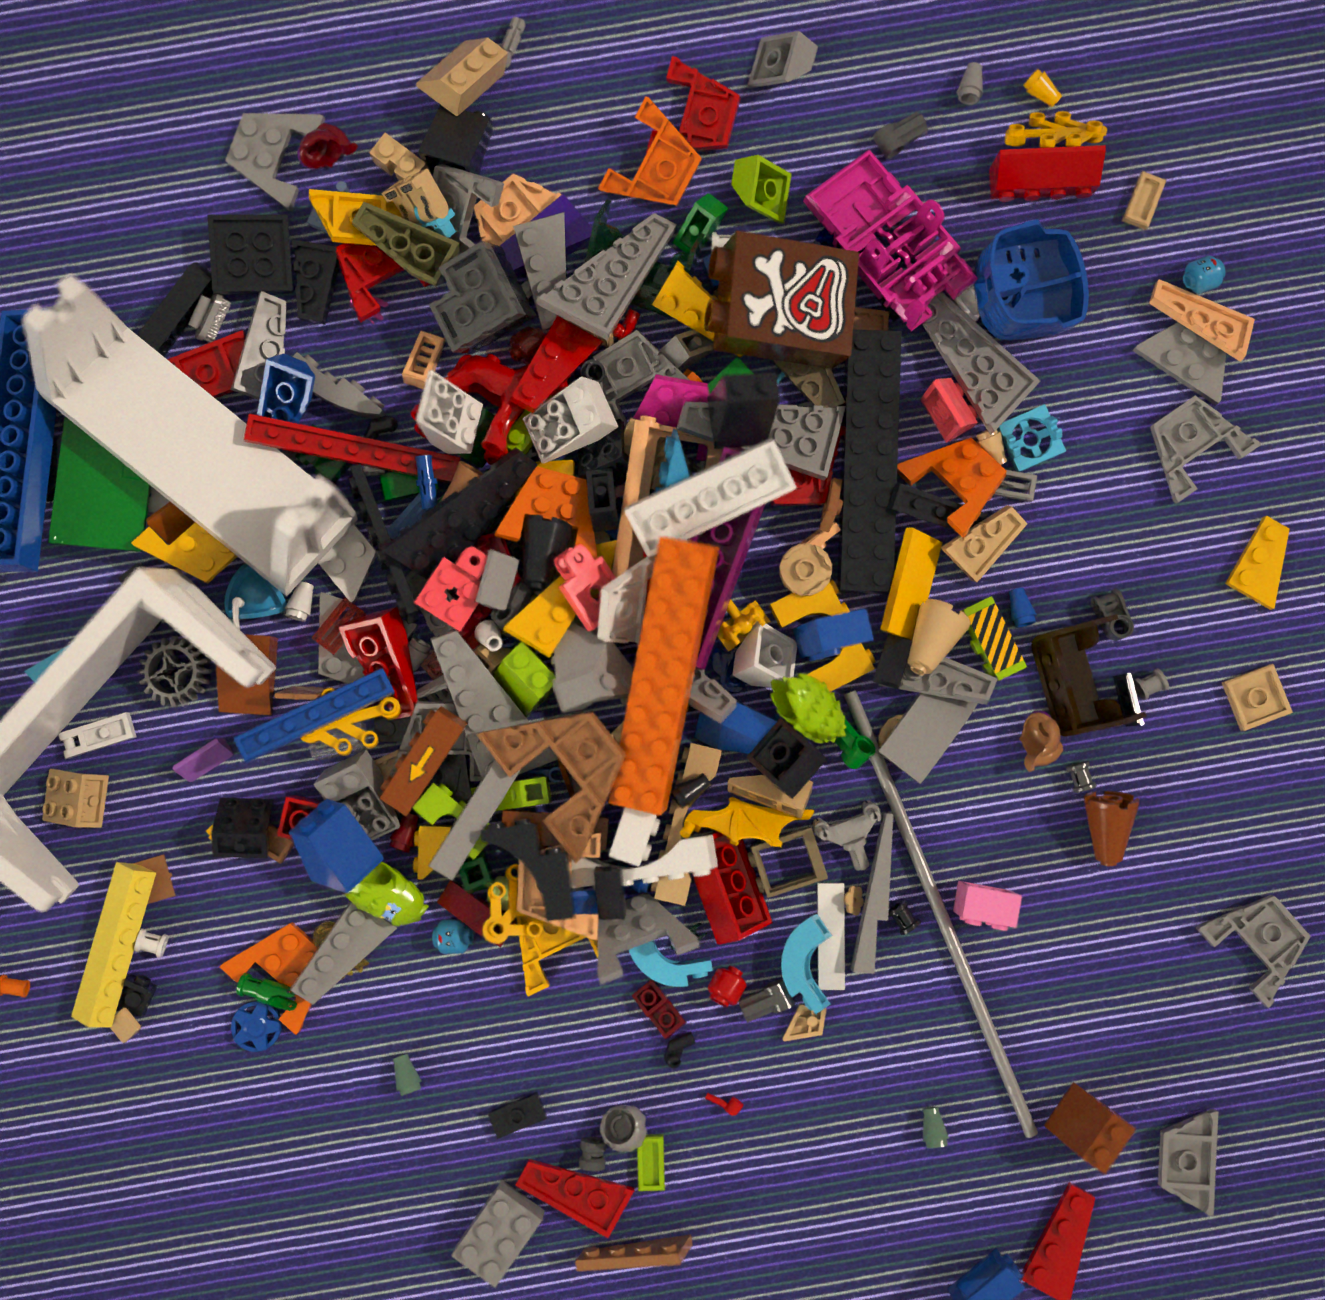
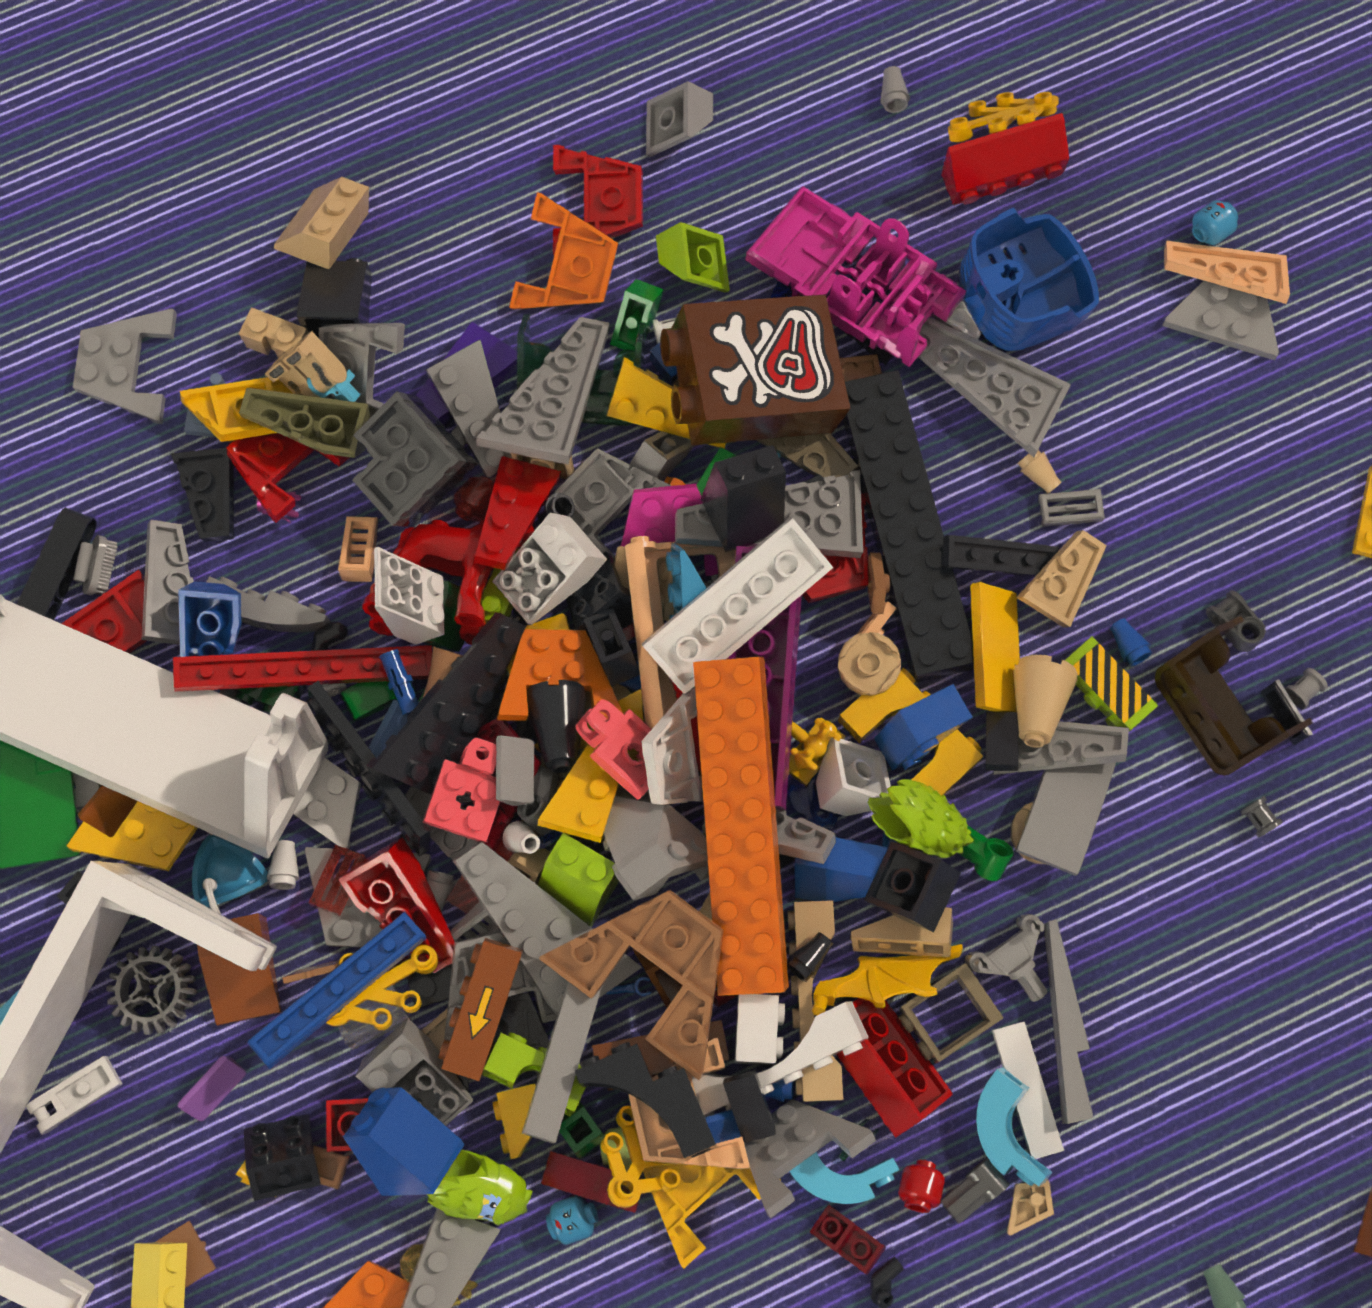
camera: 20 degrees left, 10 degrees down
tan bracket [42,769,109,828] -> none
black plate [207,215,293,294] -> none
dark red hair [297,123,358,169] -> none
dark red cone [389,813,419,853] -> none
lime slope [471,777,552,811] -> none
light nougat wing [474,174,562,246] -> none
light grey axle [501,17,525,68] -> none
red arm [613,309,640,340] -> none
light grey piece [844,690,1038,1138] -> none
tan plant [844,886,864,916] -> none
dark grey piece [873,112,928,159] -> none
black bush [888,900,921,935] -> none
orange wing [897,437,1007,538] -> none
coral slope [920,378,978,443] -> none
bright pink brick [953,880,1022,931] -> none
medium azure piece [997,404,1066,472] -> none
medium nougat hair [1019,711,1063,772] -> none
yellow cone [1023,69,1062,108] -> none
dark orange cone [1084,791,1139,866] -> none
tan tile [1122,171,1166,230] -> none
light grey wing [1150,395,1261,504] -> none

